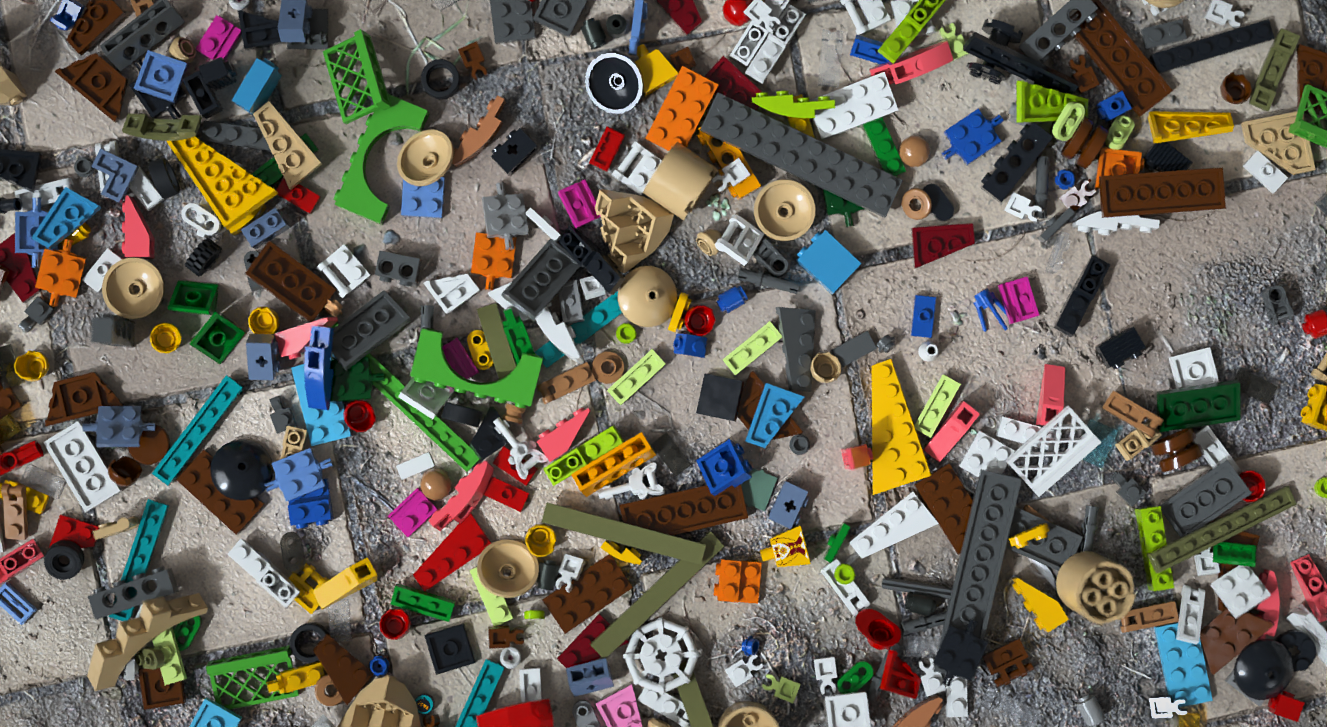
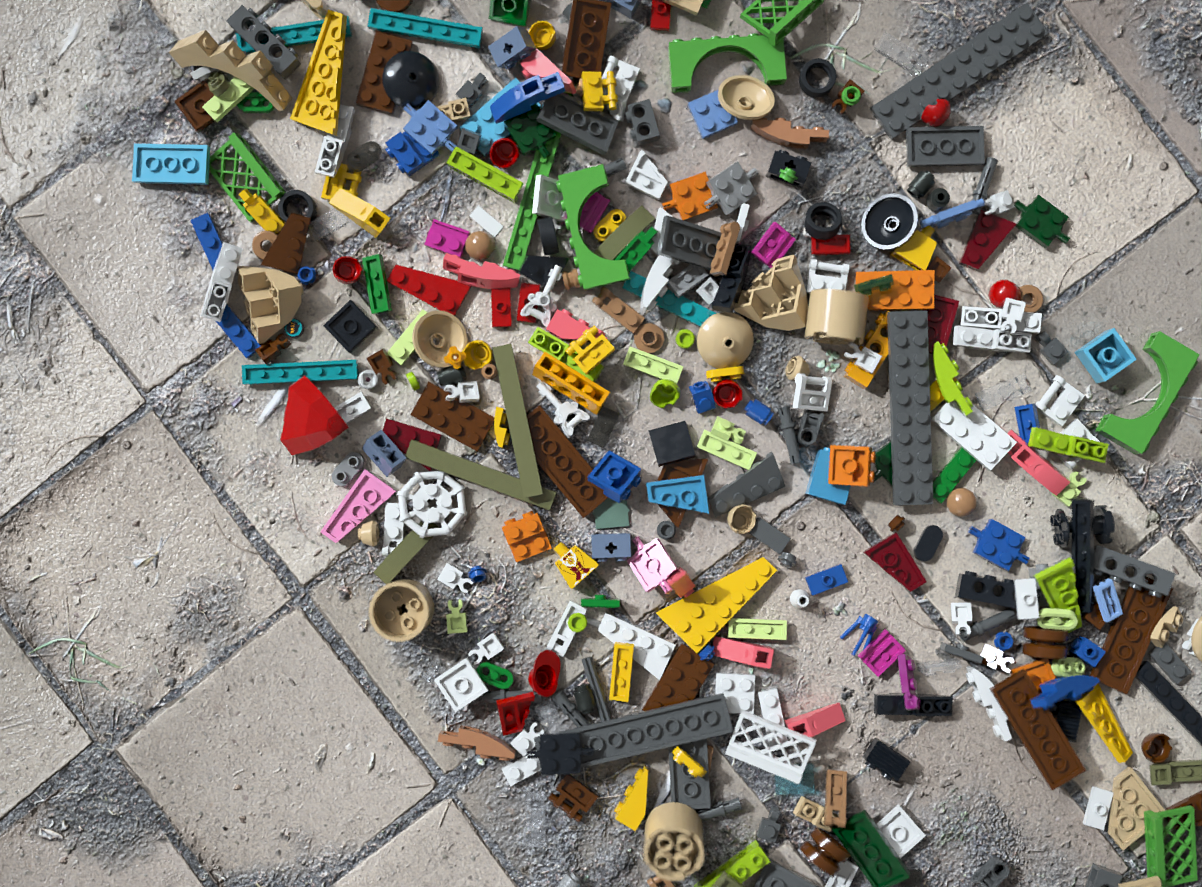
camera: 65 degrees right, 0 degrees up
tan dish [754,179,815,241] -> none
medium nougat piece [902,188,932,220] -> none
none -> yellow wing [290,10,347,136]
none -> light orange plate [444,346,466,369]
none -> lime fence [447,146,523,204]
none -> dark grey plate [457,128,482,154]
none -> medium nougat pin [482,364,497,379]
none -> yellow plate [565,326,615,375]
none -> yellow plate [581,71,618,111]
none -> white tile [607,101,626,122]
none -> yellow plate [609,642,634,702]
none -> plate [627,536,679,594]
none -> lime hair [650,379,680,408]
none -> blue plate [698,643,715,661]
none -> medium nougat plate [710,222,740,276]
none -> yellowish green plate [710,416,746,444]
none -> bright green plate [779,167,798,184]
none -> black tyre [804,202,842,240]
none -> orange plate [828,445,876,486]
none -> bright green plate [841,86,861,106]
none -> clear green plate [854,274,894,296]
none -> reddish brown plate [888,515,905,532]
none -> magenta hinge [898,654,920,710]
none -> white plate [1014,578,1039,619]
none -> blue slope [1030,675,1100,709]
none -> light blue tile [1093,579,1123,622]
none -> tan slope [1150,606,1183,648]

